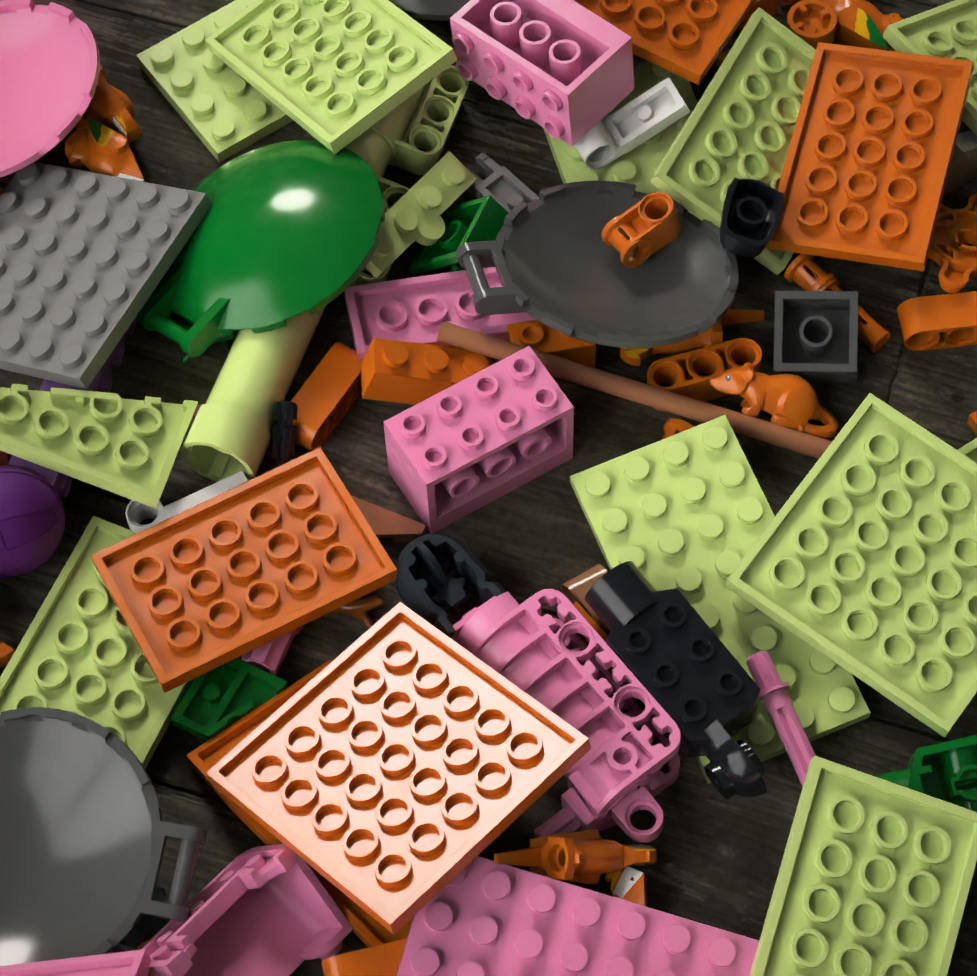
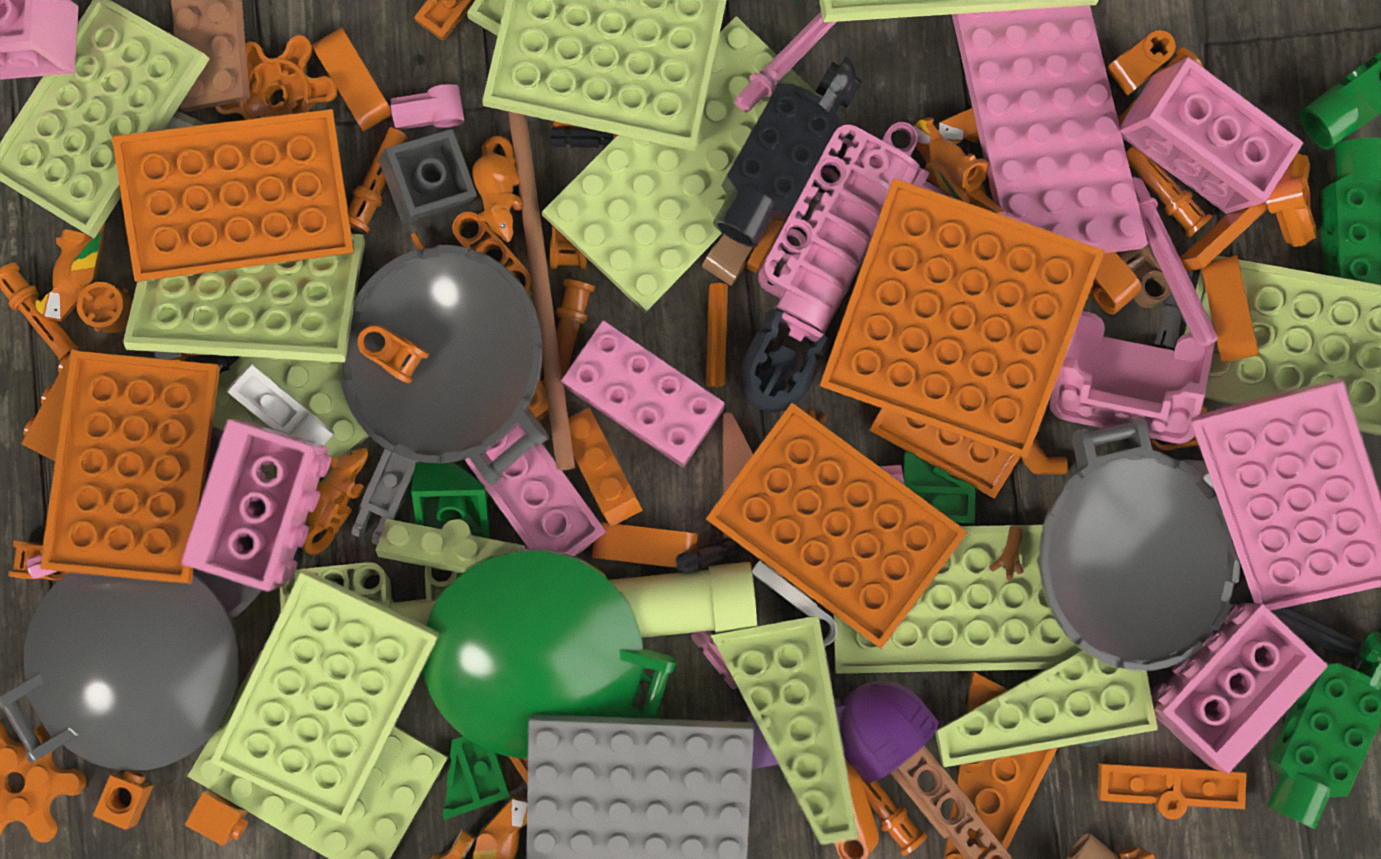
camera: 120 degrees left, 25 degrees up
black piece [720,178,784,258] -> none
none -> orange animal [301,448,368,555]
none -> bright pink piece [391,84,464,130]
none -> green wing [442,736,512,820]
none -> orange pin [542,279,595,388]
none -> orange axle [706,283,728,388]
none -> dark orange bar [989,527,1024,580]
none -> orange arm [1020,439,1067,474]

